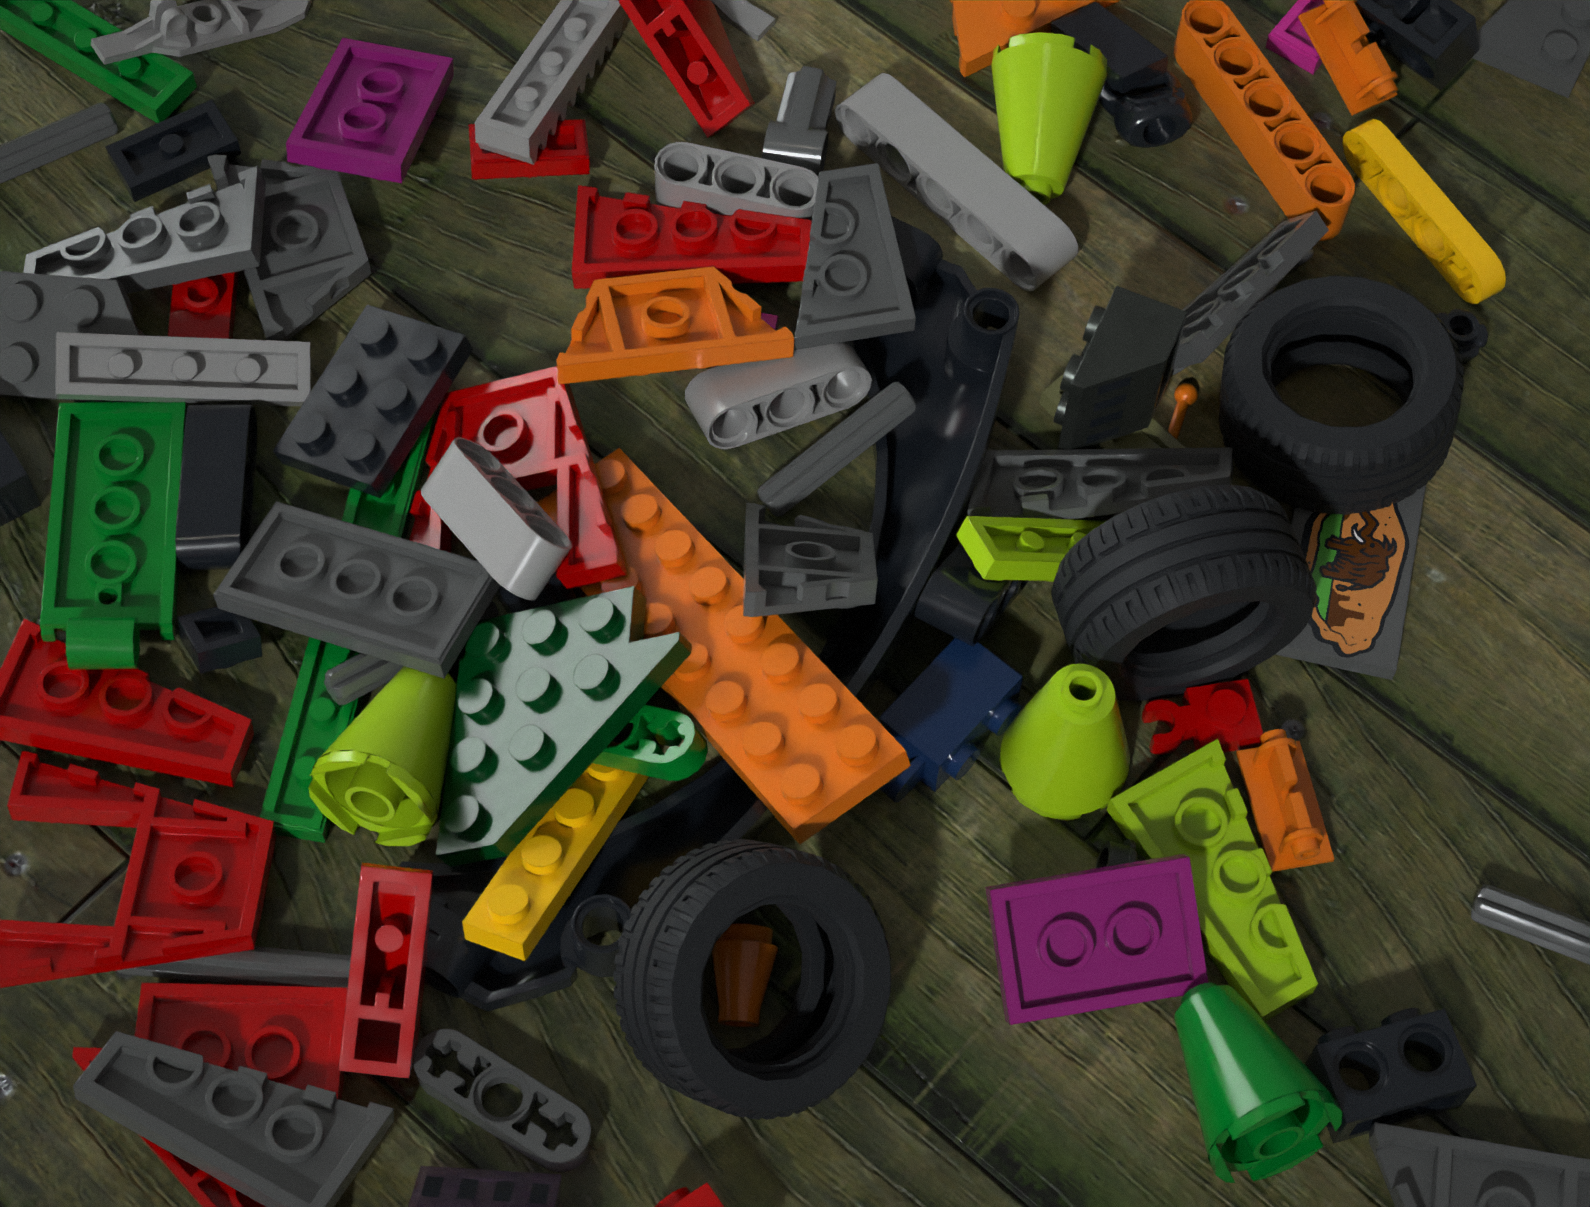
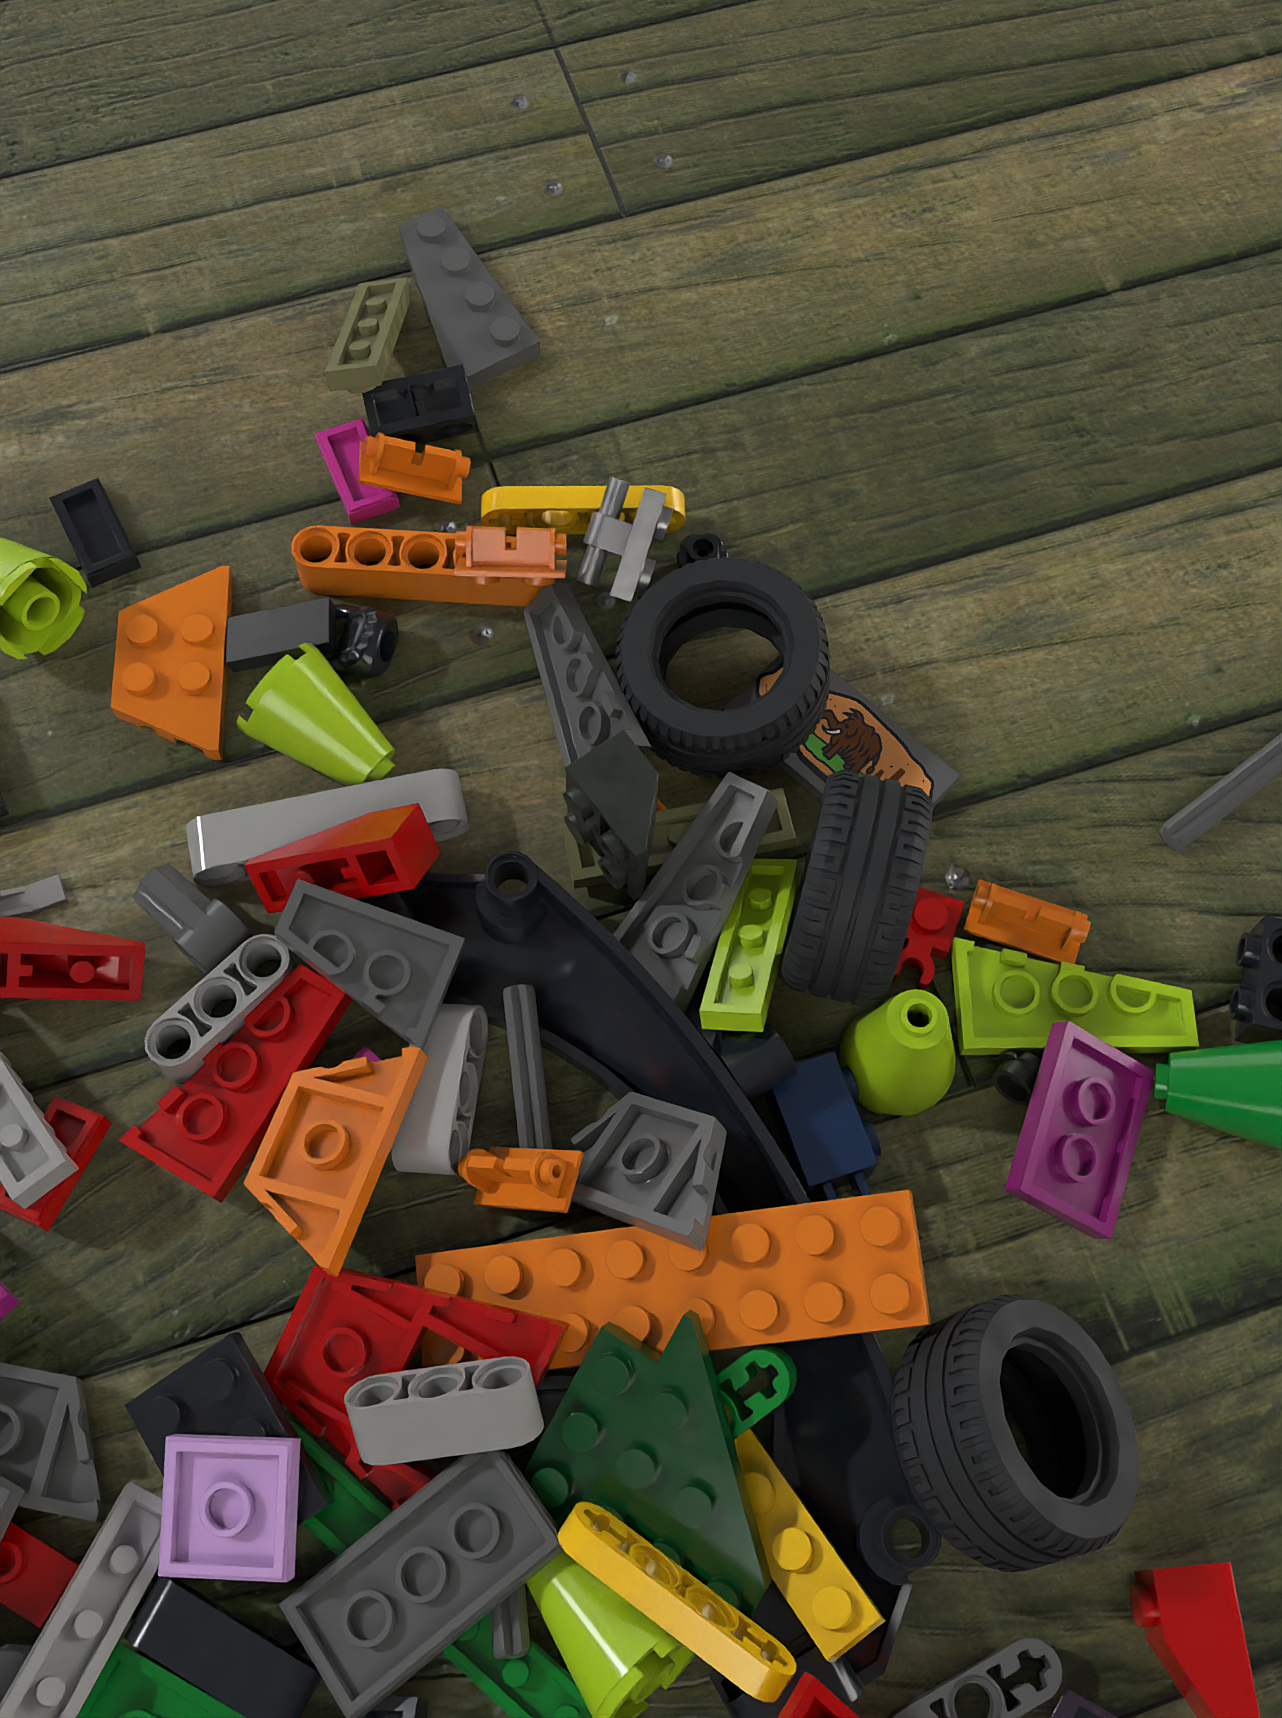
camera: 60 degrees left, 5 degrees up
none -> lavender tile [158,1434,301,1582]
none -> red slope [244,803,441,914]
none -> orange hinge [454,526,567,586]
none -> orange hinge [458,1147,584,1213]
none -> yellow beam [557,1501,797,1702]
none -> flat silver plate [577,476,673,602]

